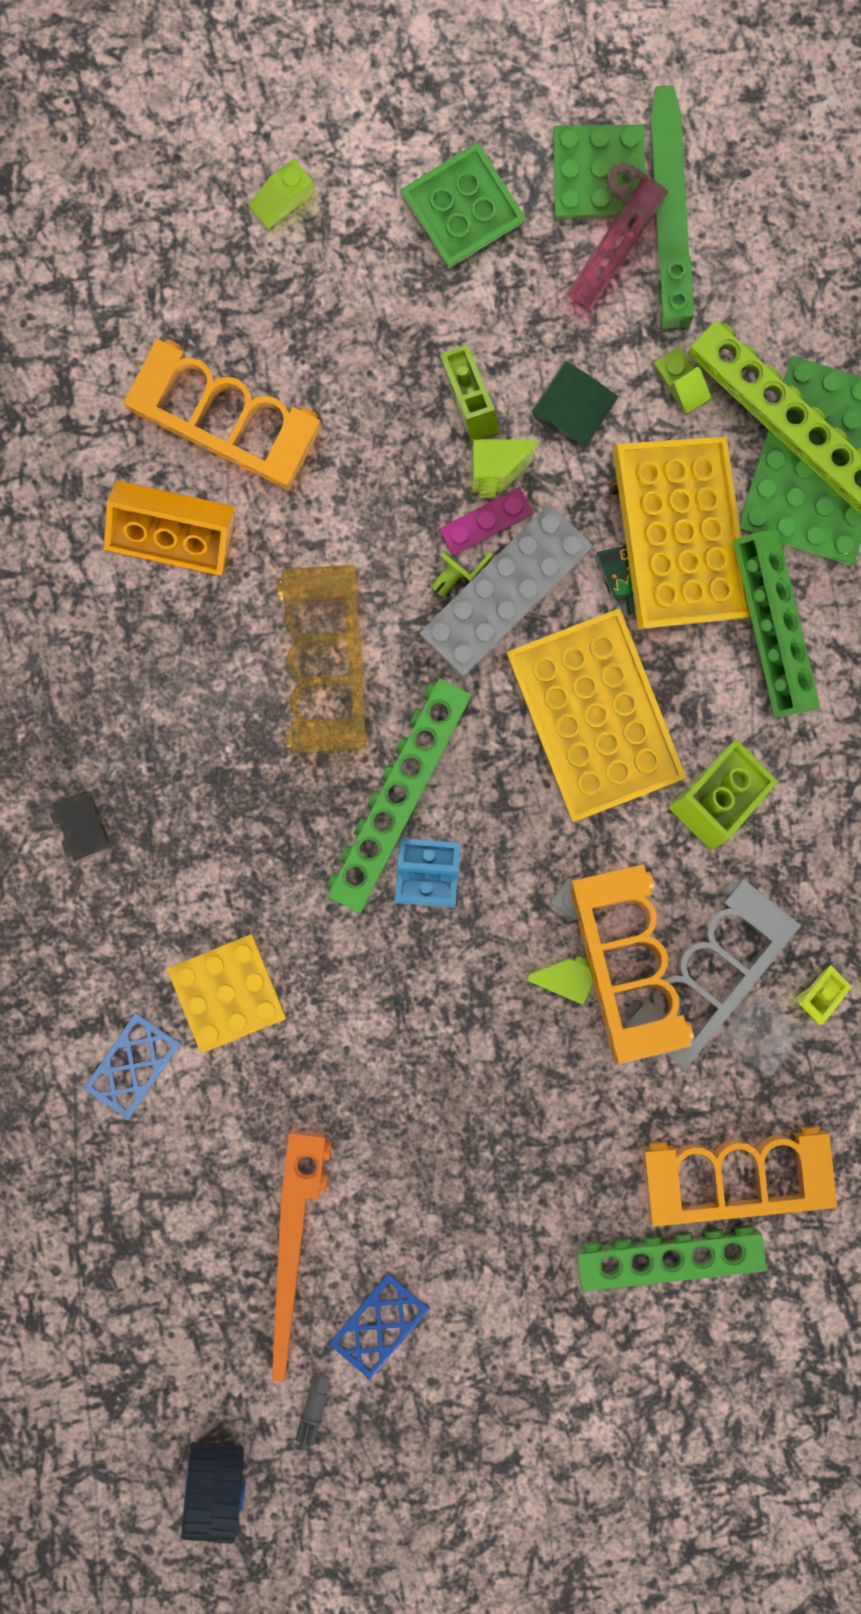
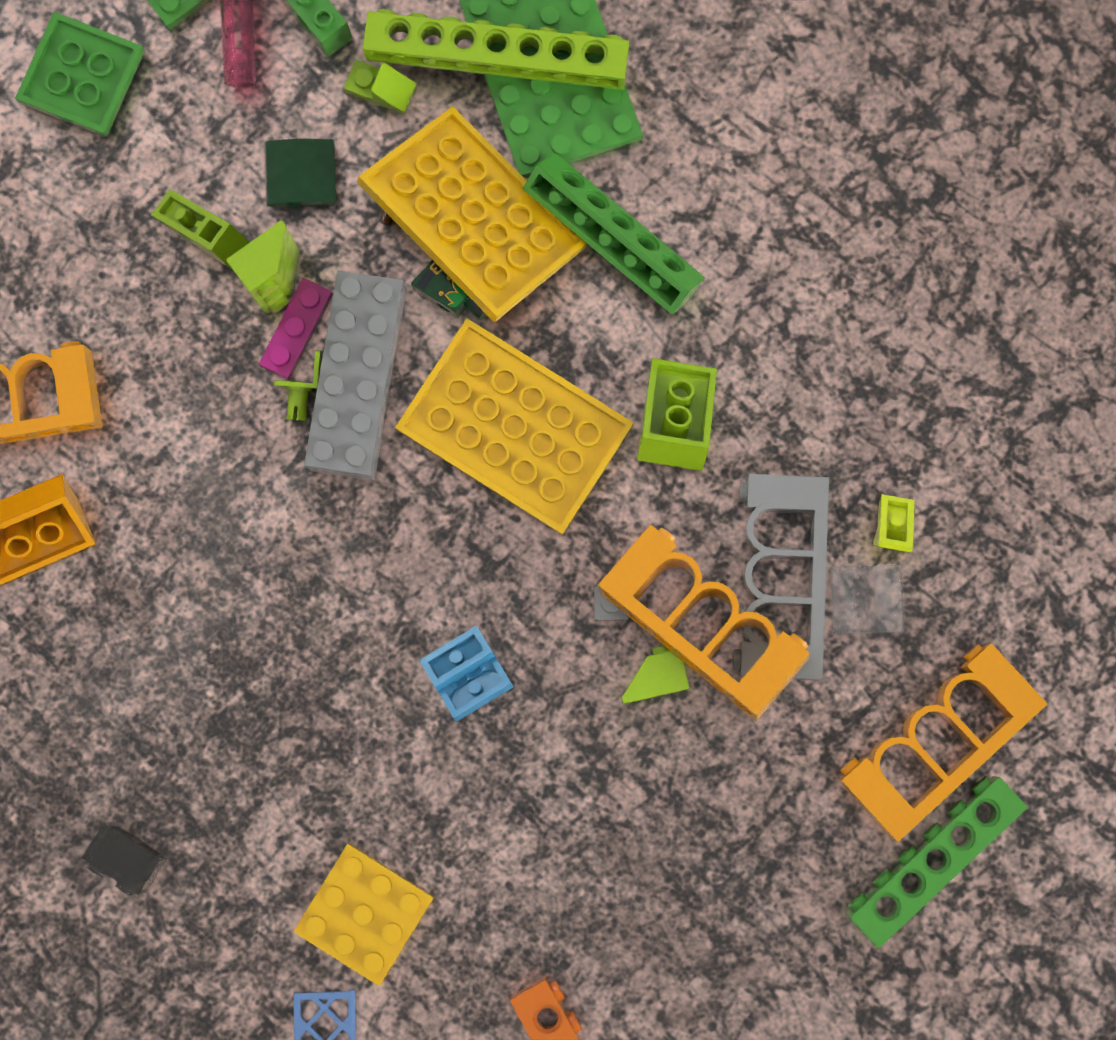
camera: 25 degrees left, 5 degrees down
clear yellow fence [276,565,367,754] -> none
bright green brick [325,678,472,913] -> none

